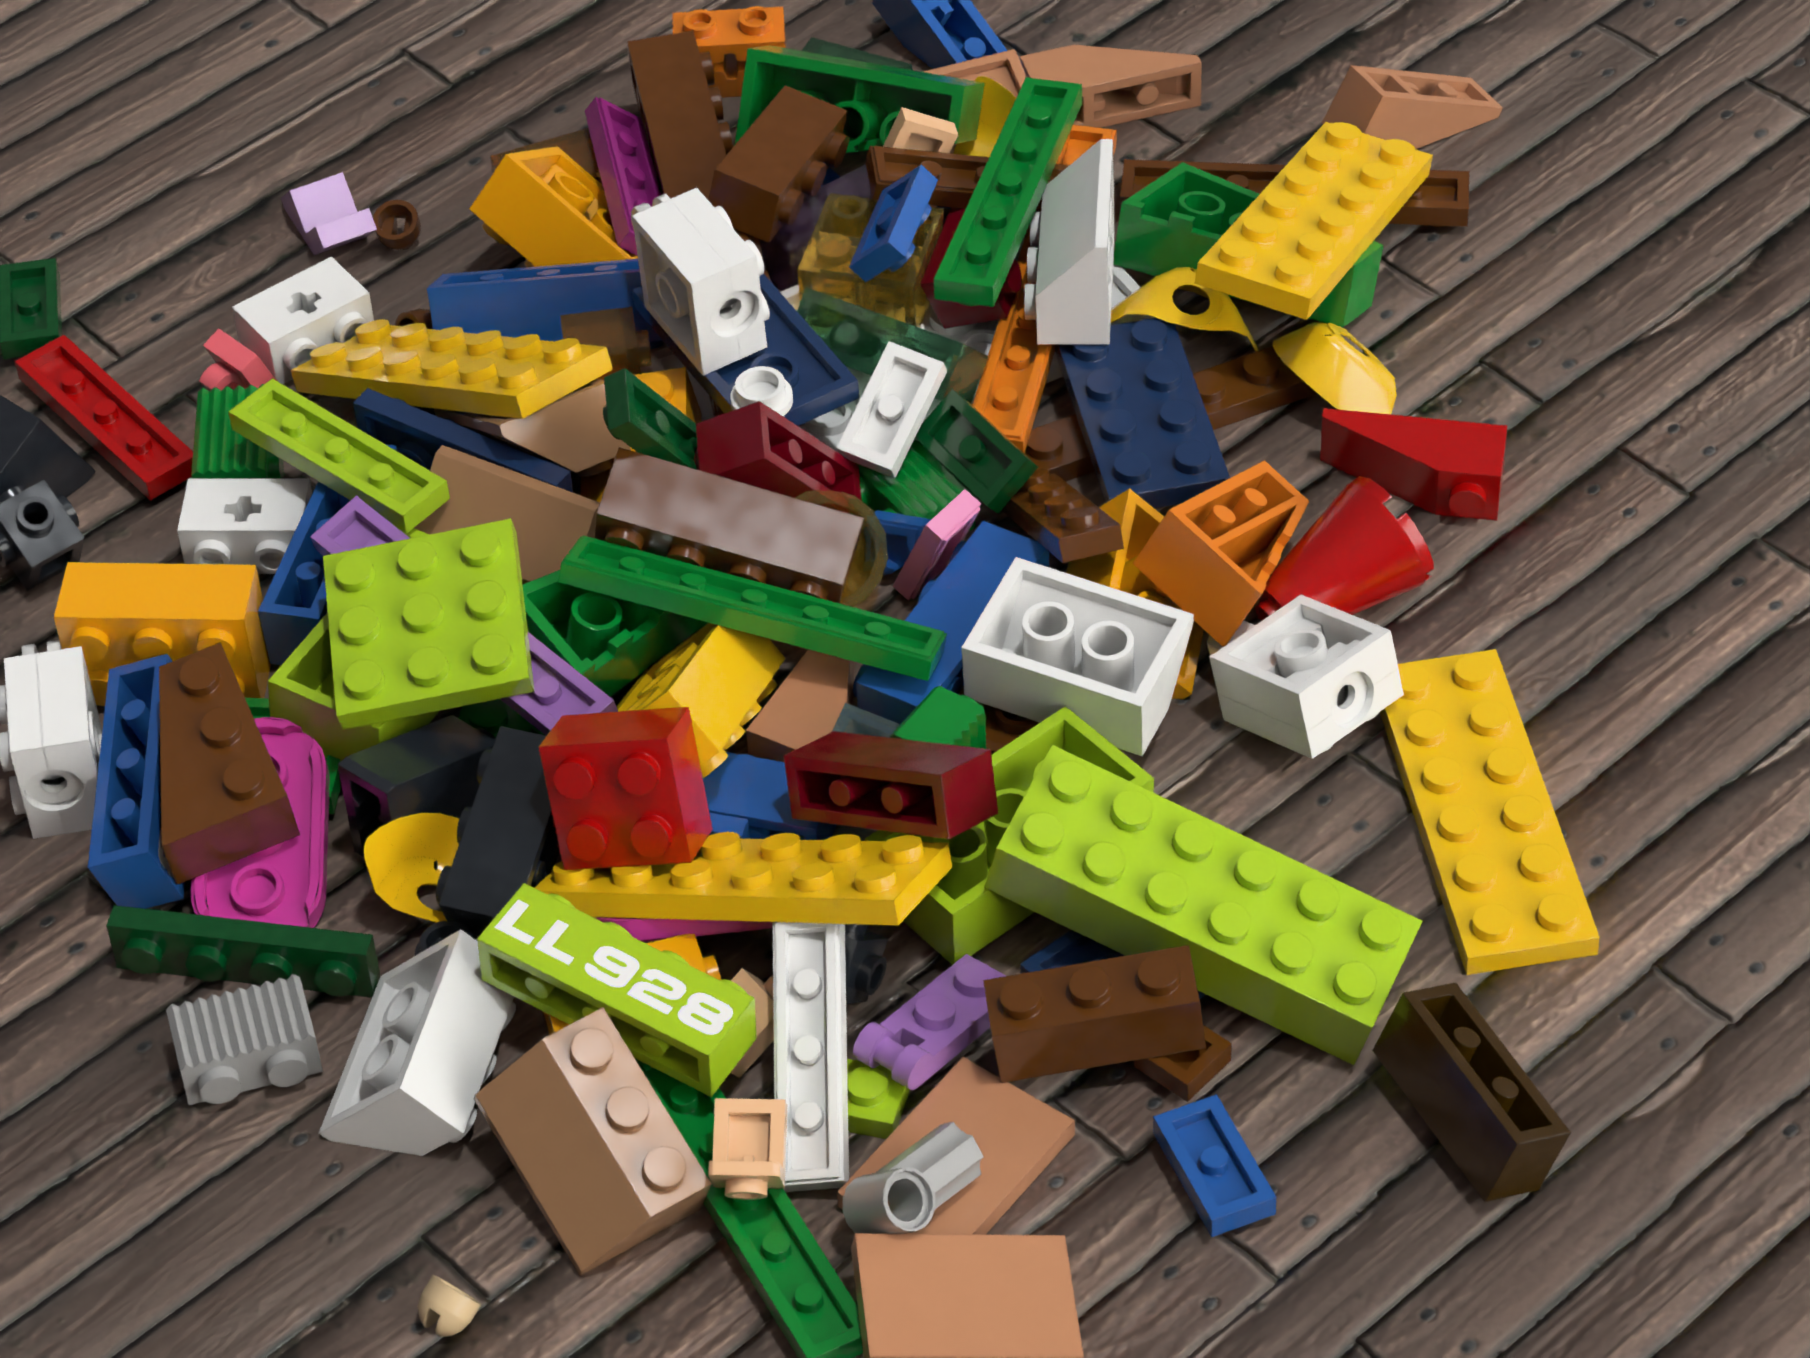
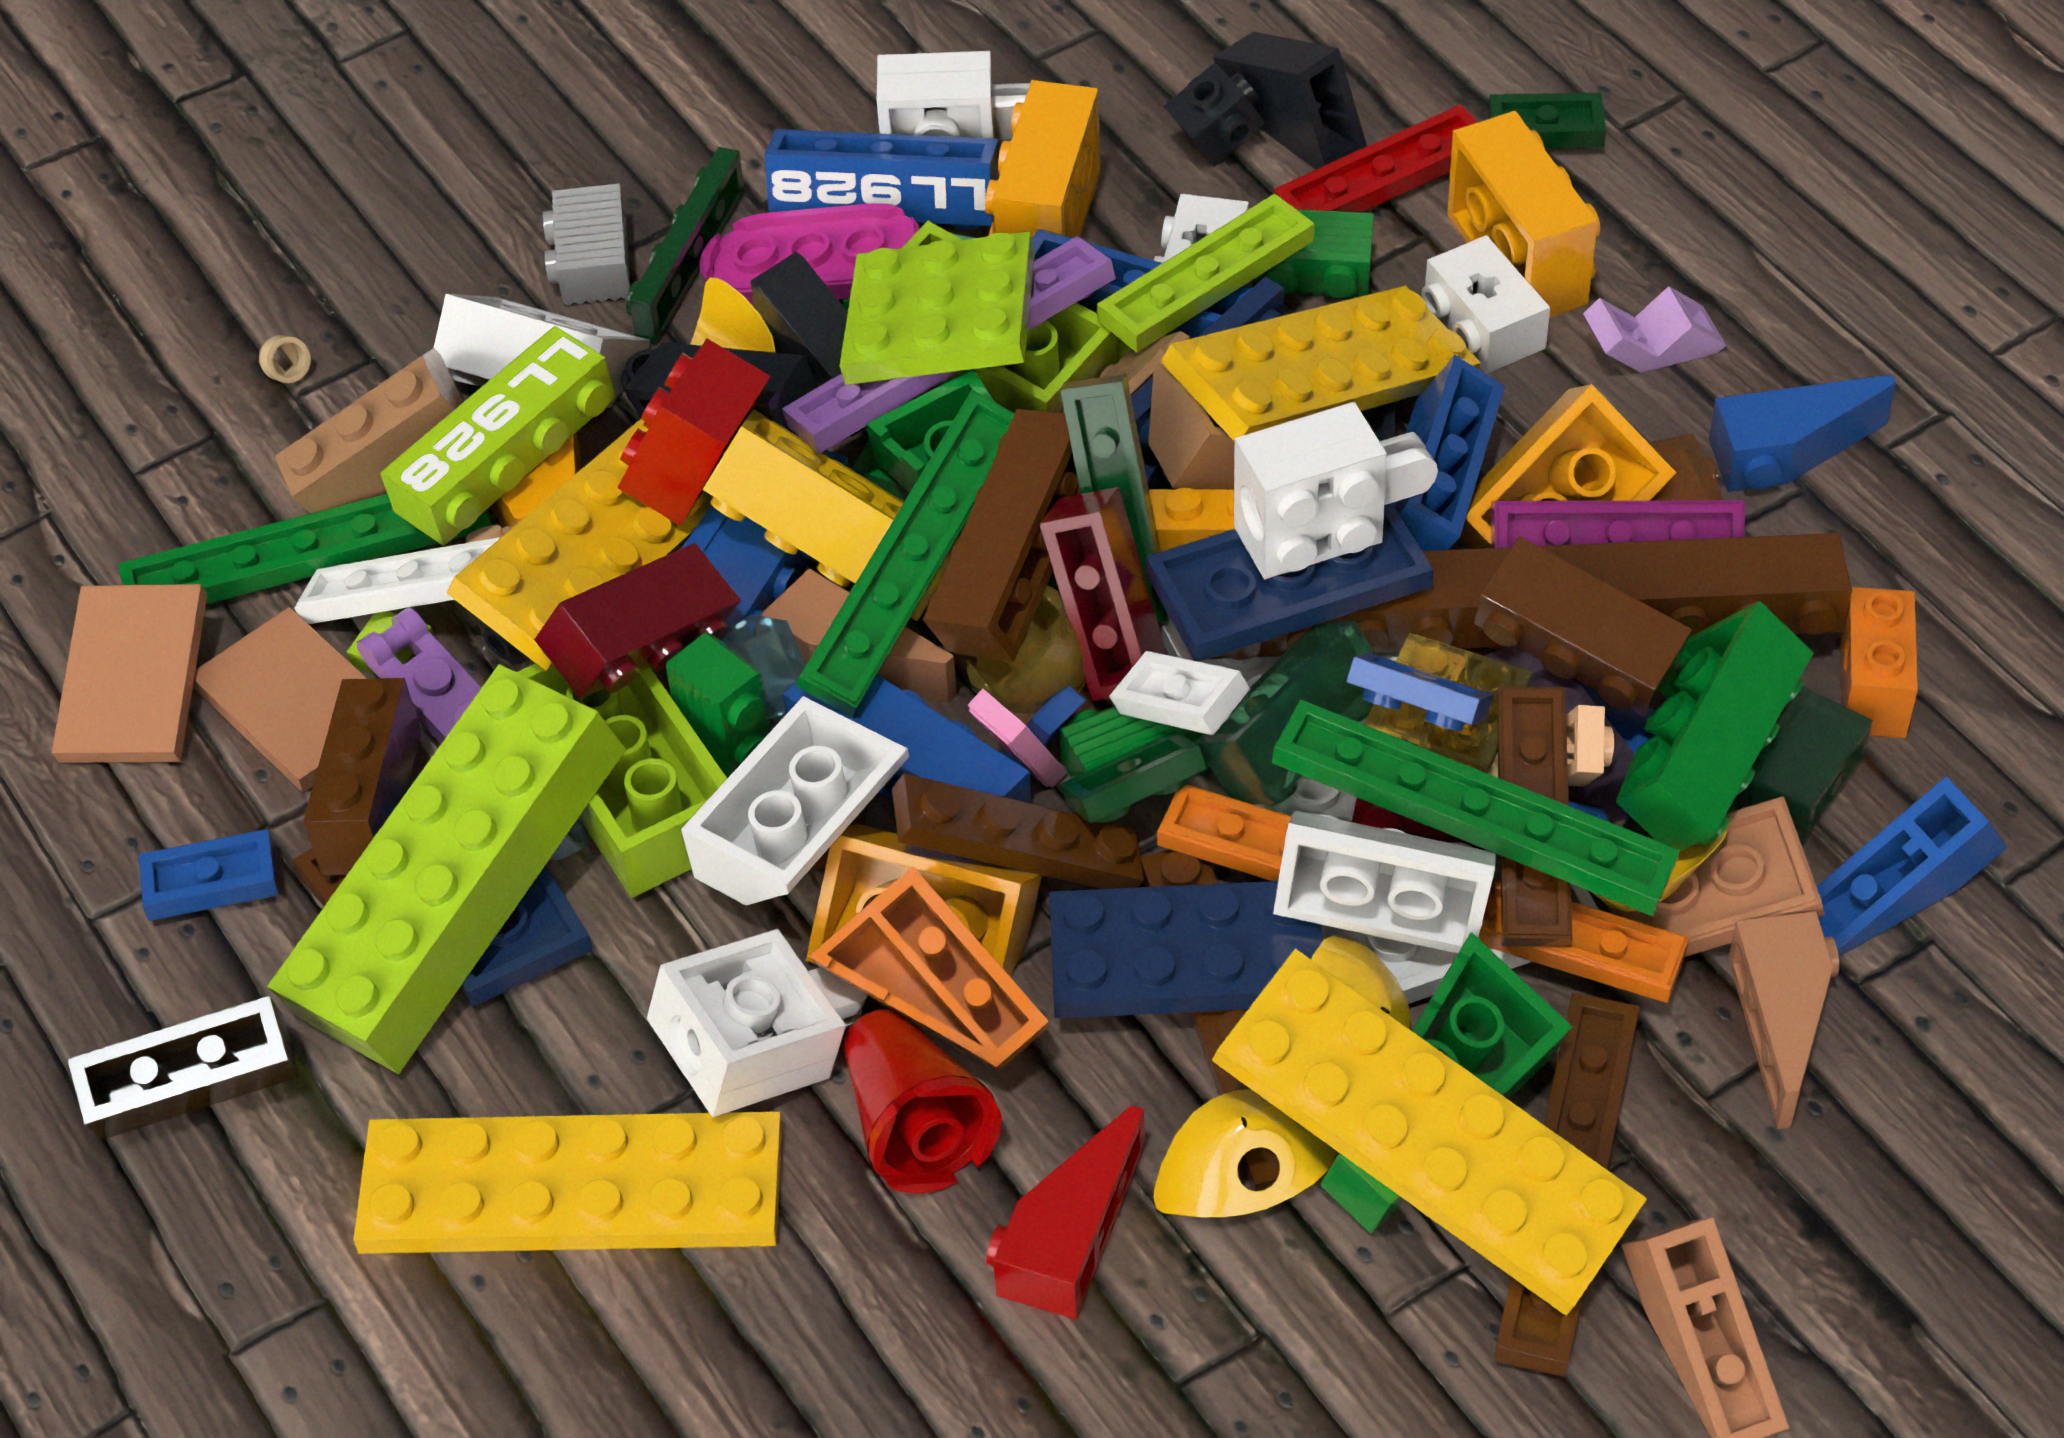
camera: 100 degrees right, 5 degrees up
reddish brown wedge [159,642,300,885] -> none
coral tile [199,328,277,391] -> none
reddish brown hinge [373,200,421,250] -> none
light nougat bracket [708,1098,787,1200] -> none
white plate [730,366,793,416] -> none
light grey piece [843,1122,984,1234] -> none
none -> light orange brick [1447,111,1600,318]
none -> blue slope [1709,374,1896,492]

